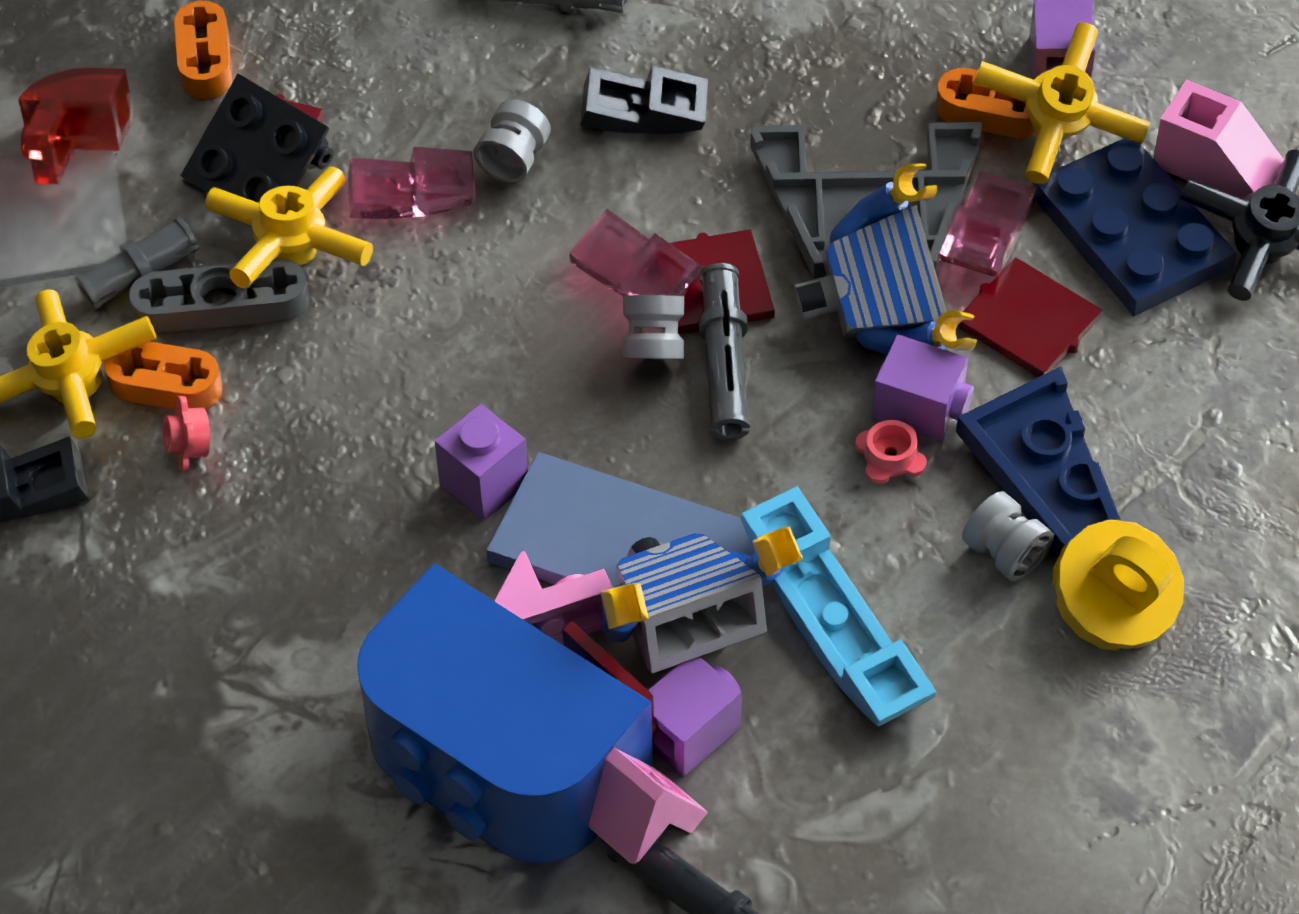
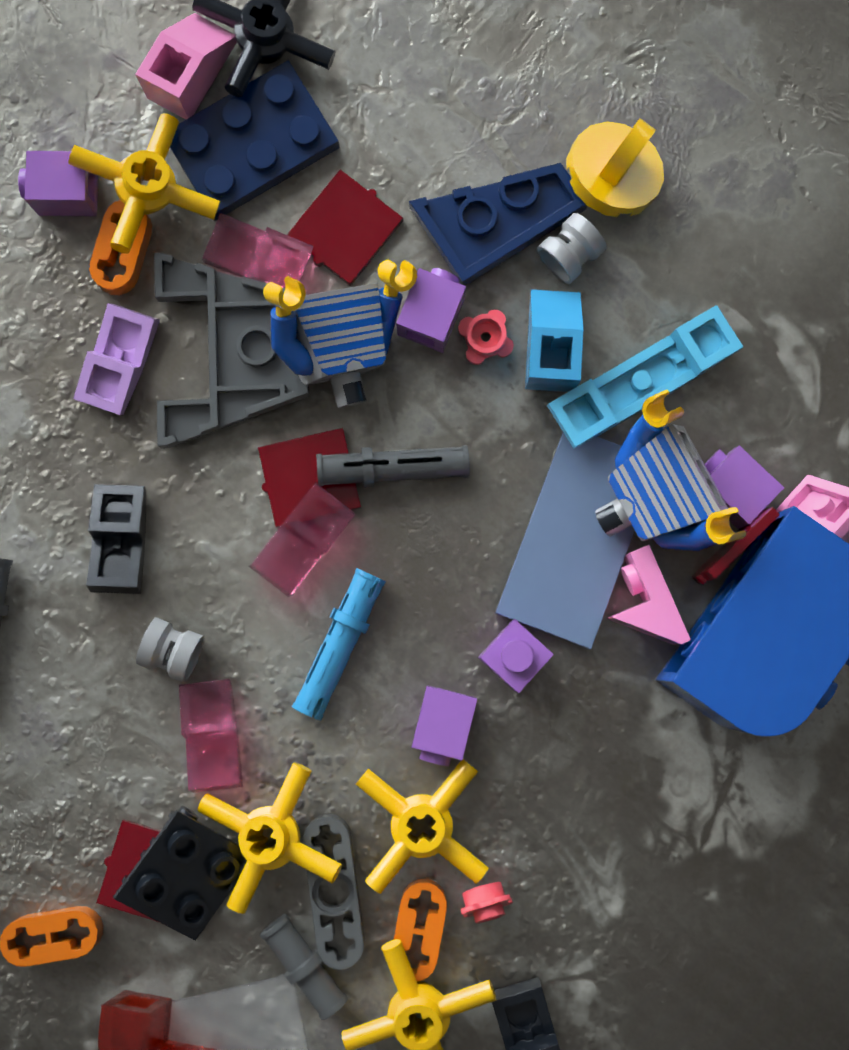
camera: 90 degrees left, 30 degrees up
light grey wheel [622,295,684,359] -> none
none -> lavender slope [73,304,160,415]
none -> dark azure pin [292,568,386,720]
none -> yellow bar [355,759,489,894]
none -> medium lavender brick [411,685,477,766]
none -> dark azure slope [525,290,584,392]

